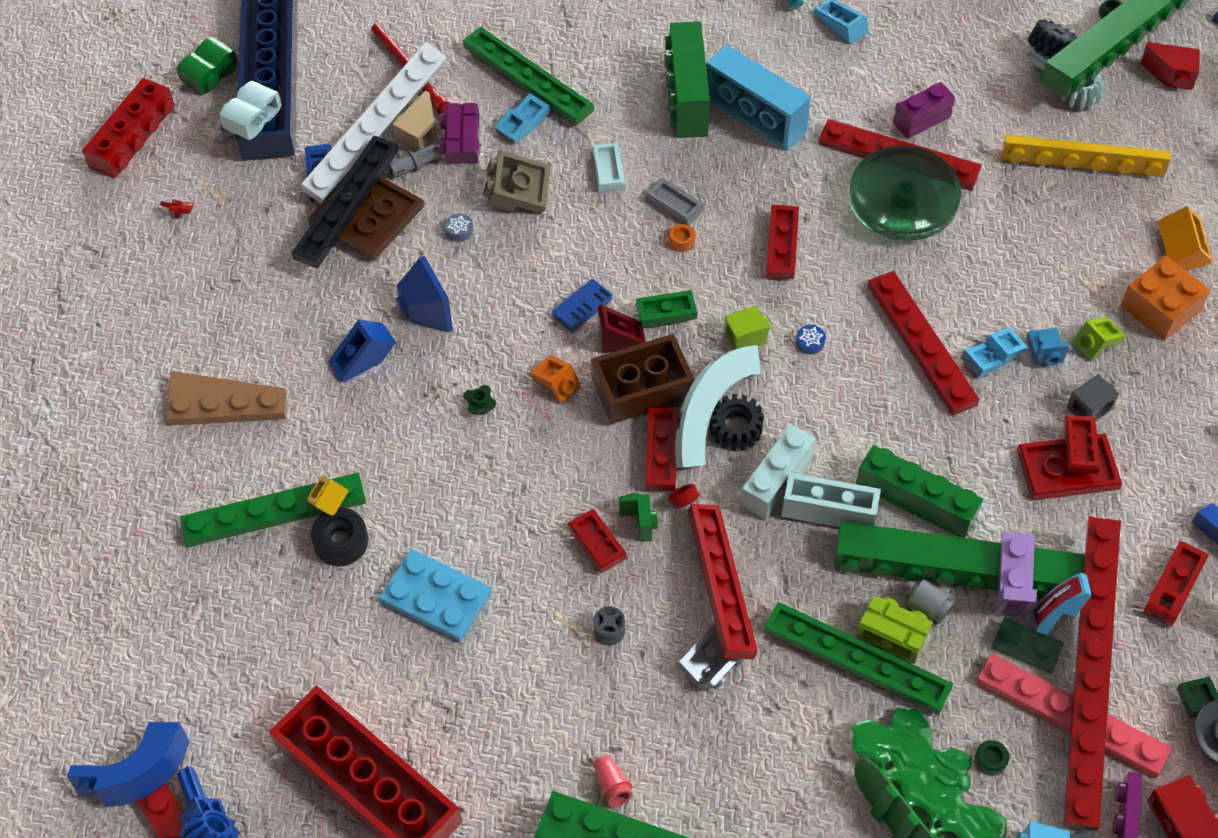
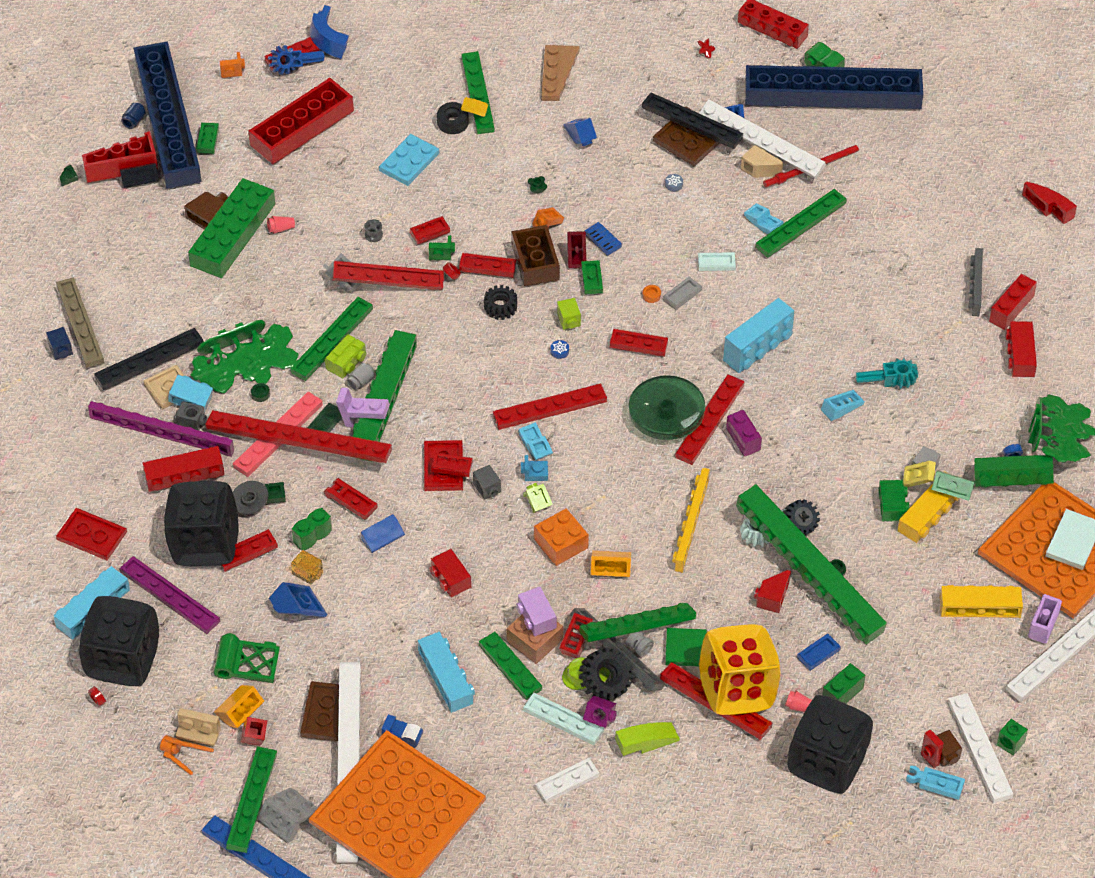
camera: 95 degrees right, 5 degrees down
light aqua brick [220,81,282,140] -> none
light grey axle [388,144,441,178] -> none
blue slope [395,256,453,332] -> none
magenta brick [440,103,479,164] -> none
dark tan plate [483,150,551,214] -> none
green brick [664,21,710,138] -> none
light aqua tile [675,345,761,468] -> none
light aqua brick [740,424,816,521] -> none
light aqua brick [782,473,881,527] -> none
green brick [856,445,983,538] -> none
slope [1032,573,1092,635] -> none

